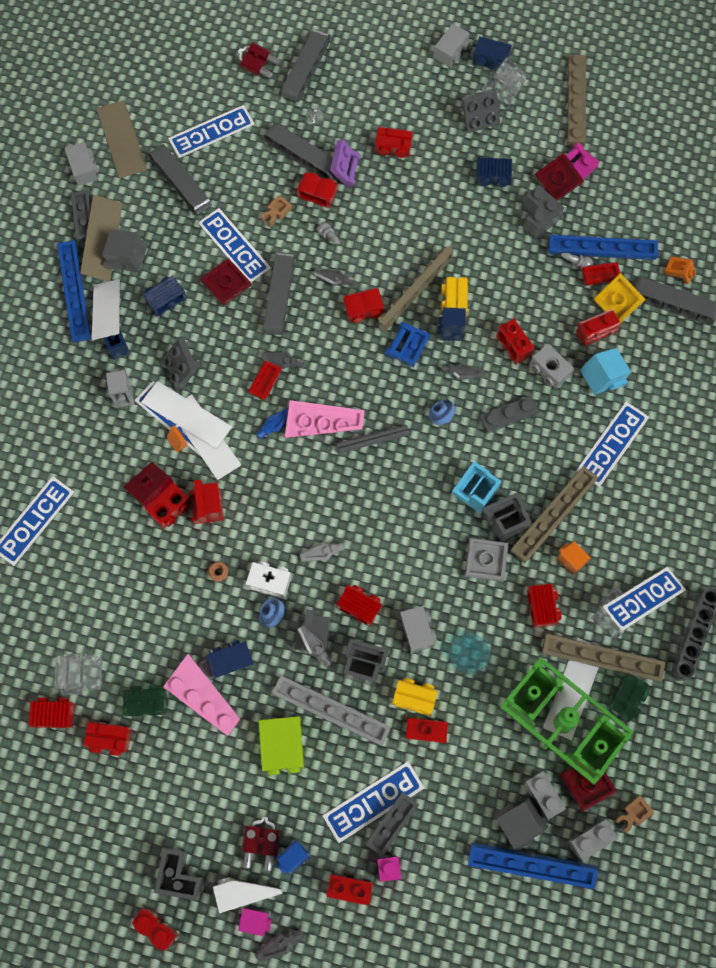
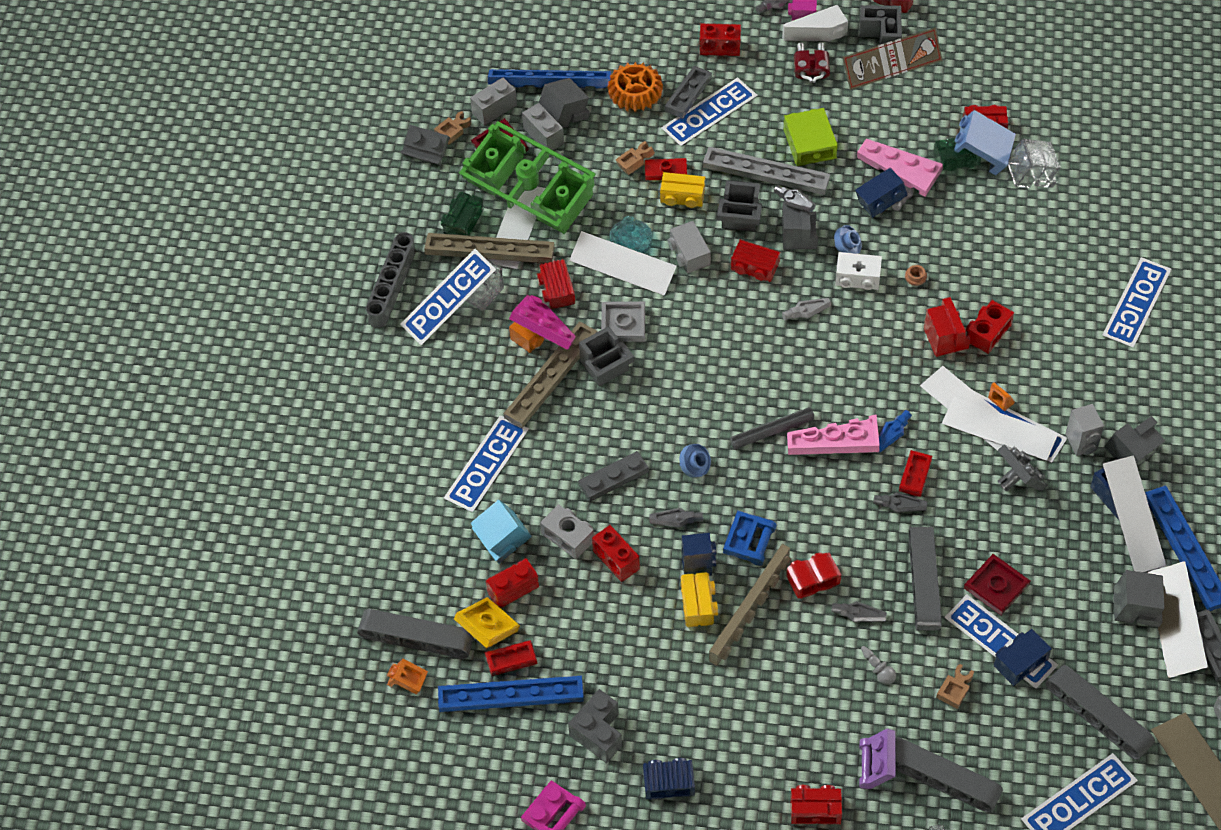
camera: 175 degrees right, 15 degrees down
red brick [28,698,75,728] -> none
dark red plate [124,462,174,507] -> none
dark blue brick [142,276,187,317] -> none
blue brick [276,840,310,874] -> none
red brick [297,172,338,208] -> none
dark pink brick [377,856,402,882] -> none
medium azure plate [452,461,502,514] -> none
dark red plate [535,153,584,201] -> none
light grey bar [561,253,593,269] -> none
none -> dark grey plate [401,125,450,166]
none -> dark pink plate [509,295,576,350]
none -> white sticker [569,231,676,296]
none -> orange gear [608,61,663,112]
none -> medium nougat plate [615,141,655,175]
none -> sticker [843,27,943,90]
none -> medium blue panel [954,110,1016,175]
none -> dark blue brick [994,629,1052,687]
none -> dark grey plate [1104,416,1166,467]

